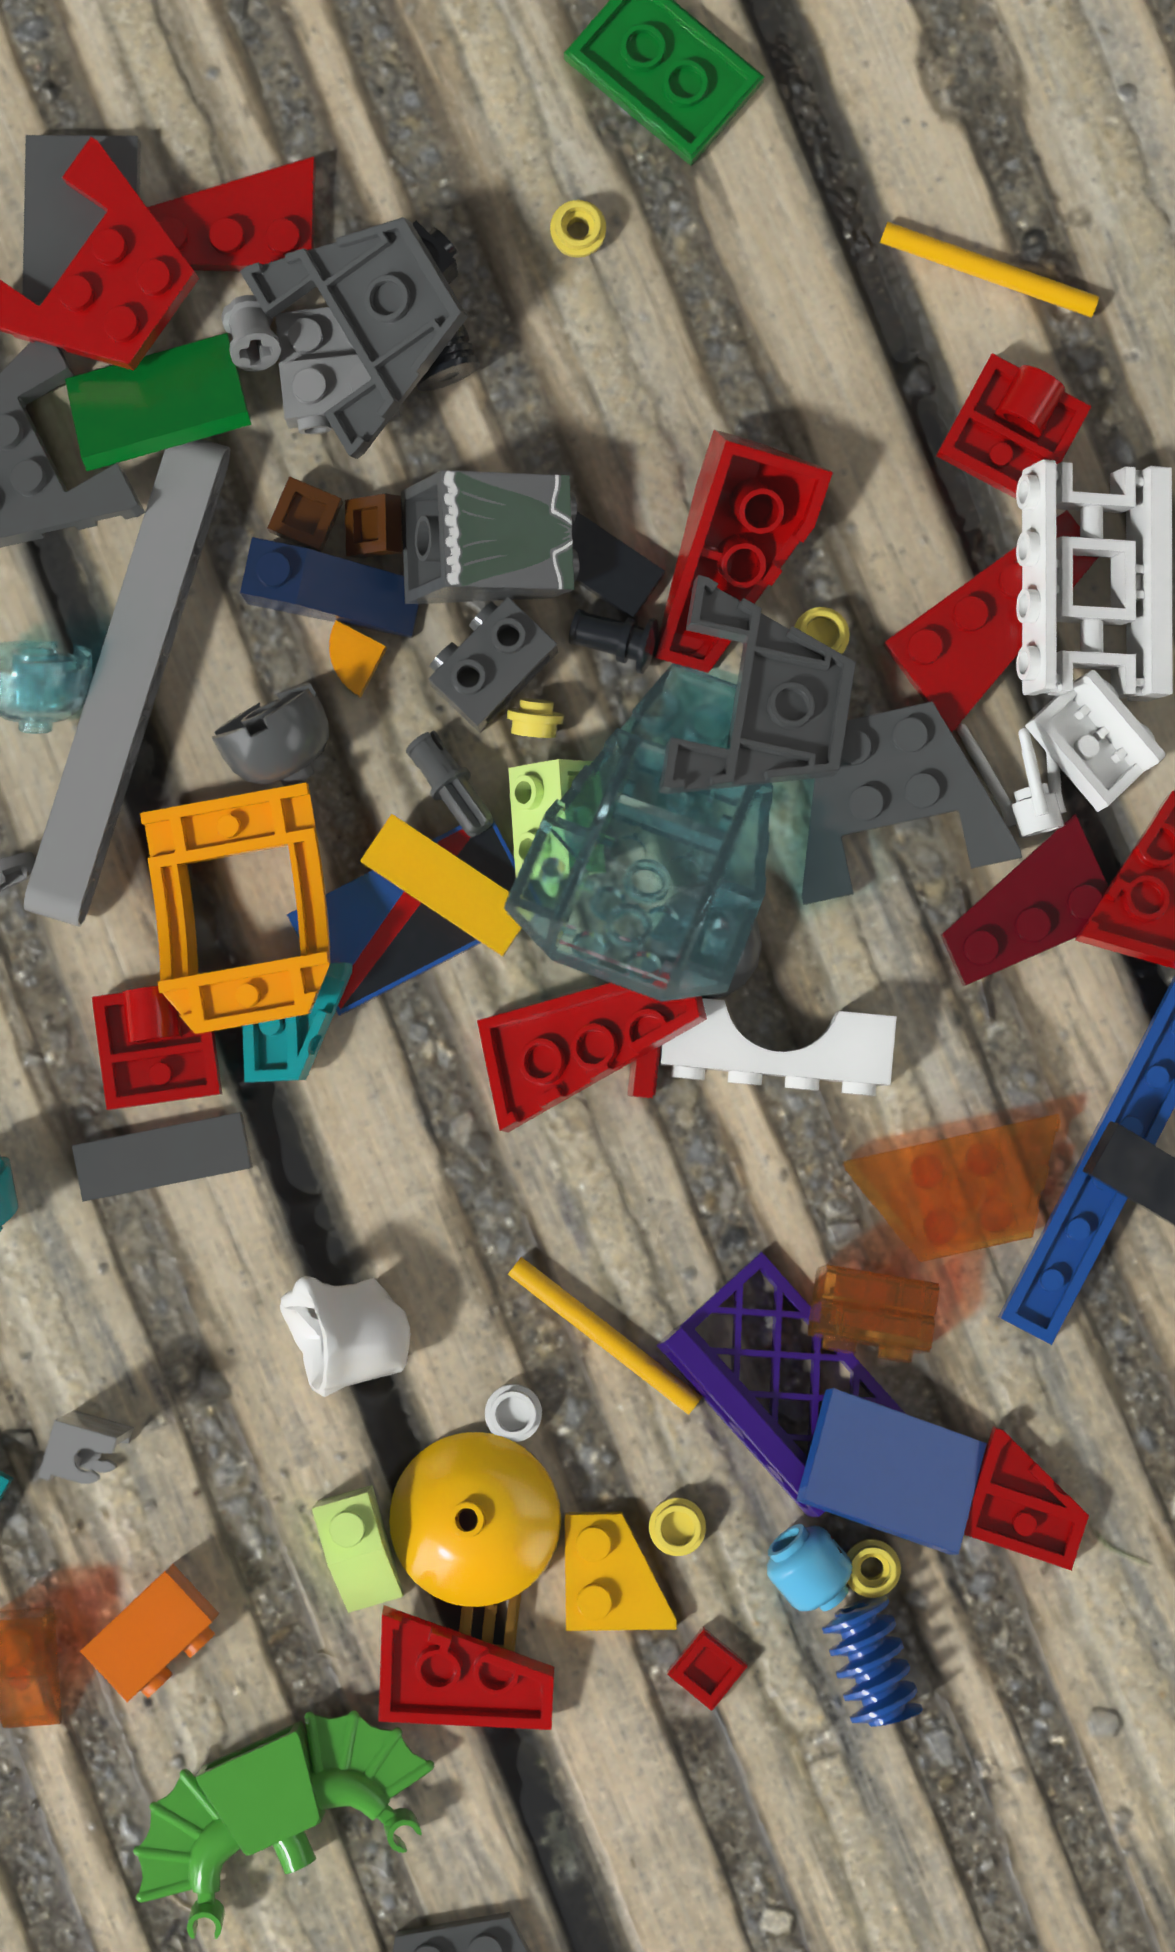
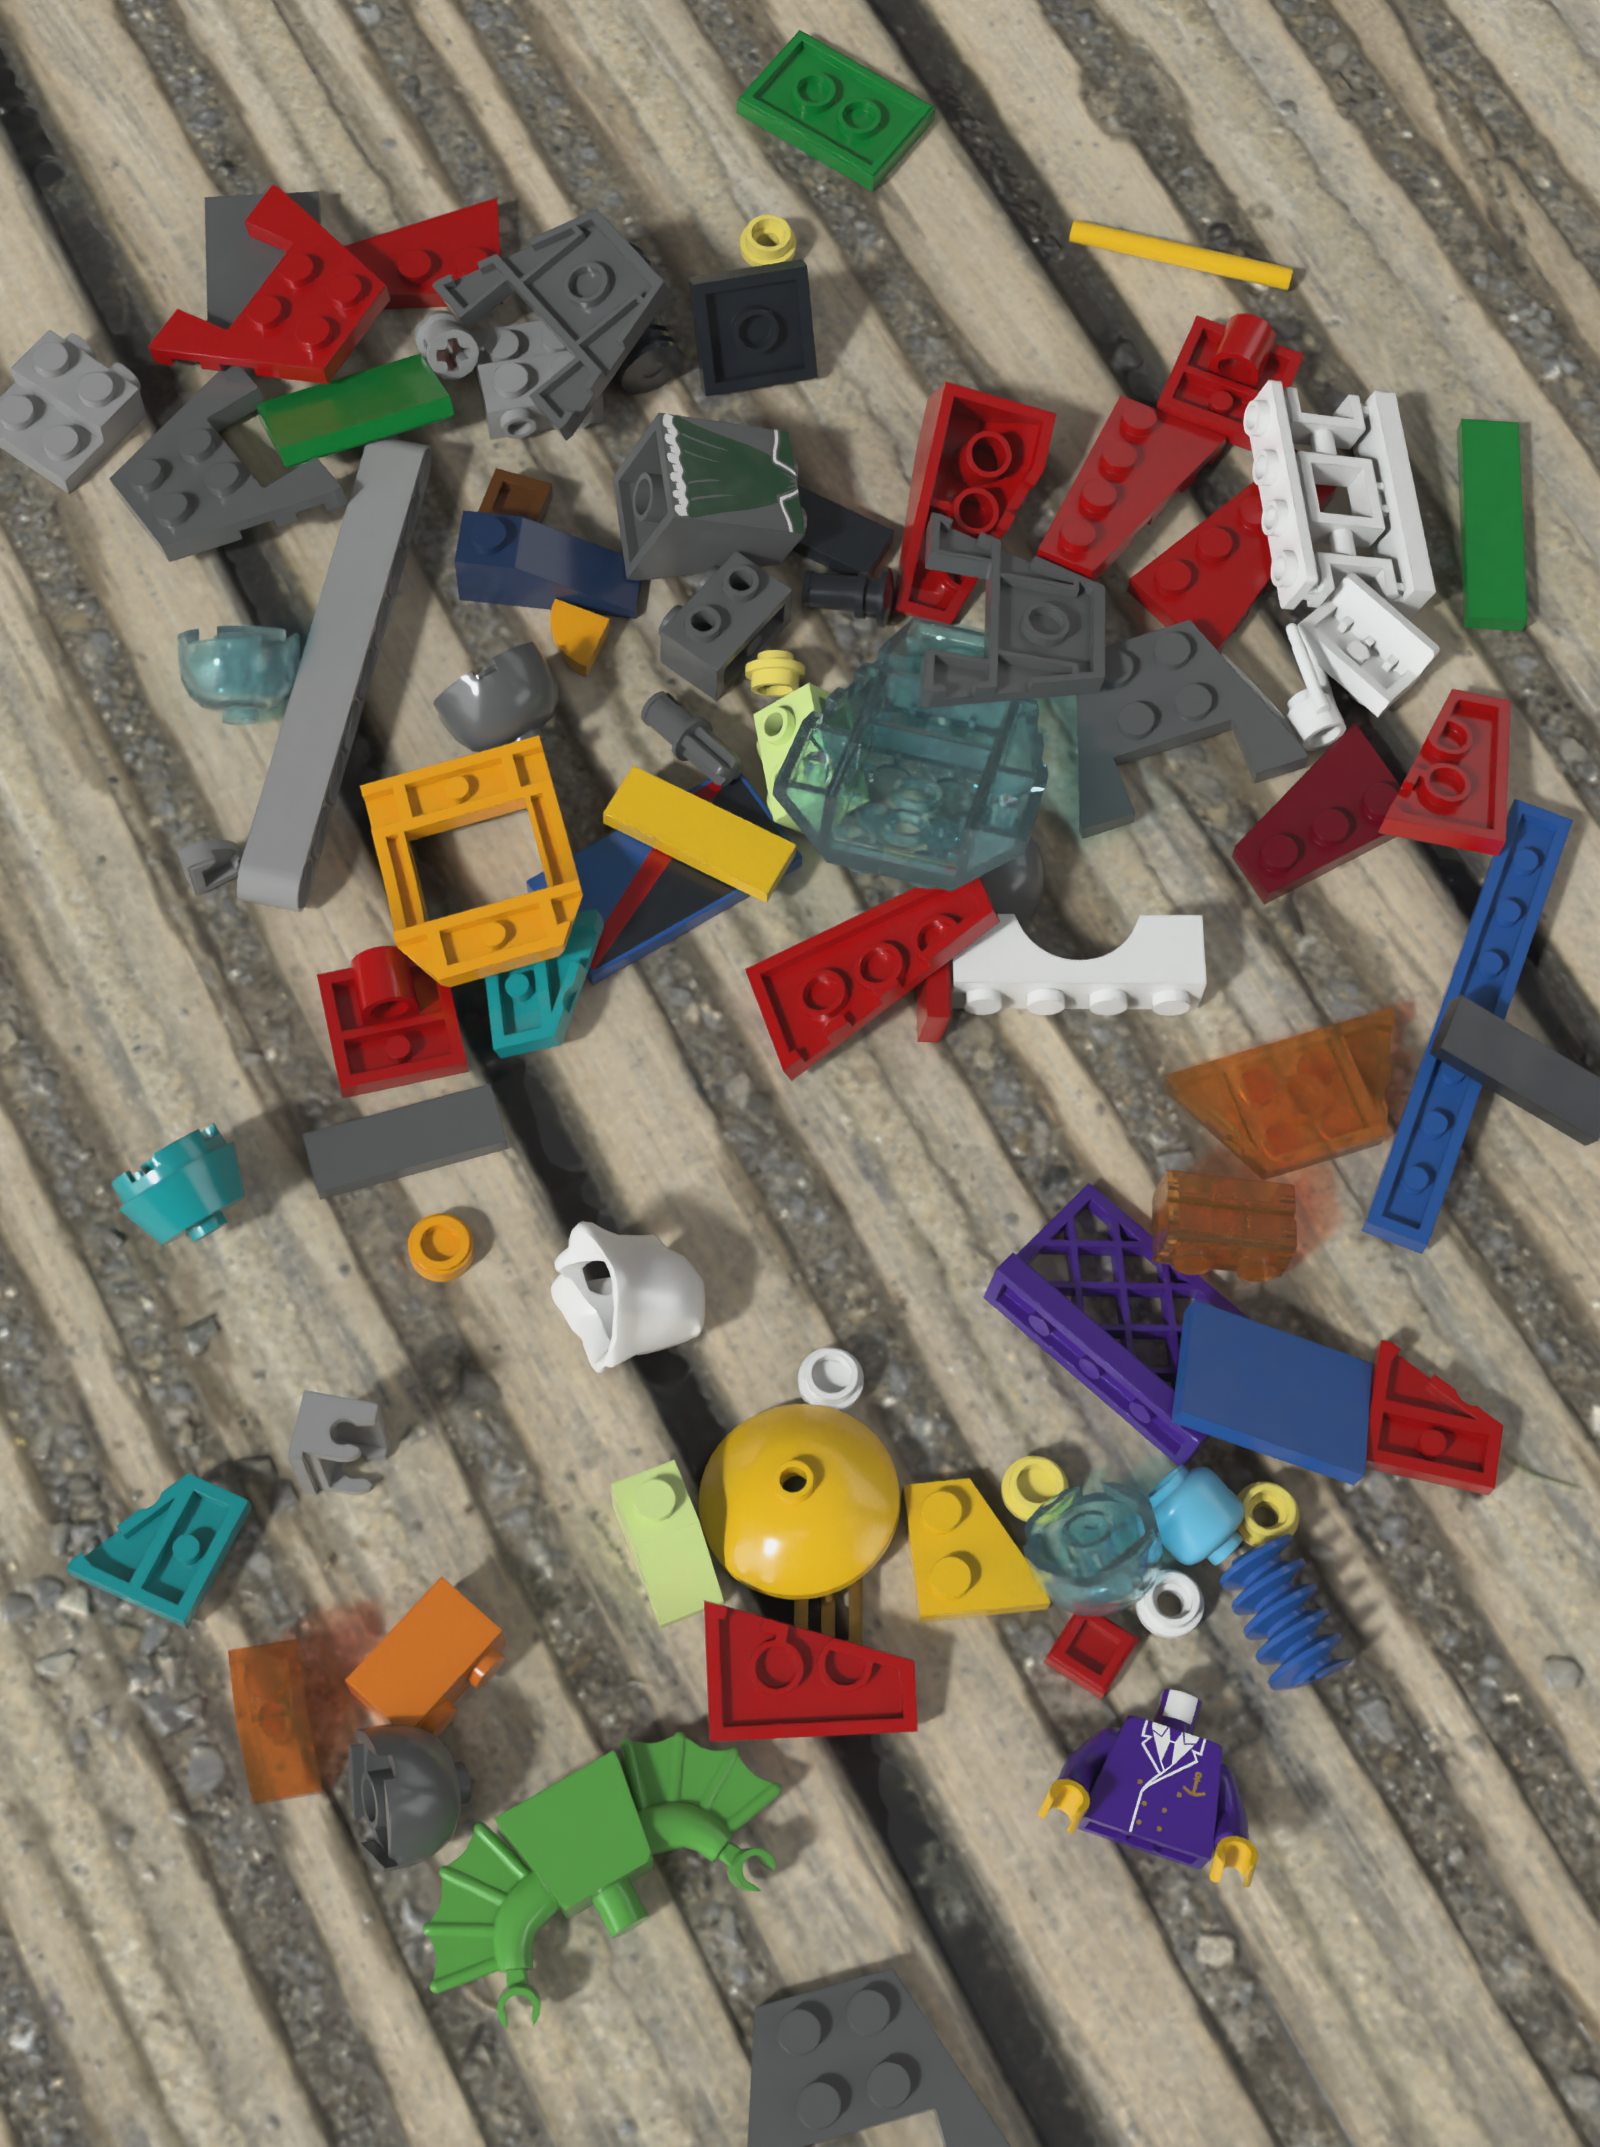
camera: 15 degrees left, 20 degrees down
reddish brown plate [345,493,402,558] -> none
yellow bar [507,1257,702,1415] -> none
none -> dark grey cylinder [349,1724,471,1873]
none -> light orange tile [408,1213,475,1282]
none -> black tile [688,259,818,396]
none -> clear light blue cylinder [1023,1482,1163,1617]
none -> red wing [1037,395,1227,581]
none -> dark purple torso [1038,1689,1259,1887]
none -> white plate [1135,1569,1204,1639]

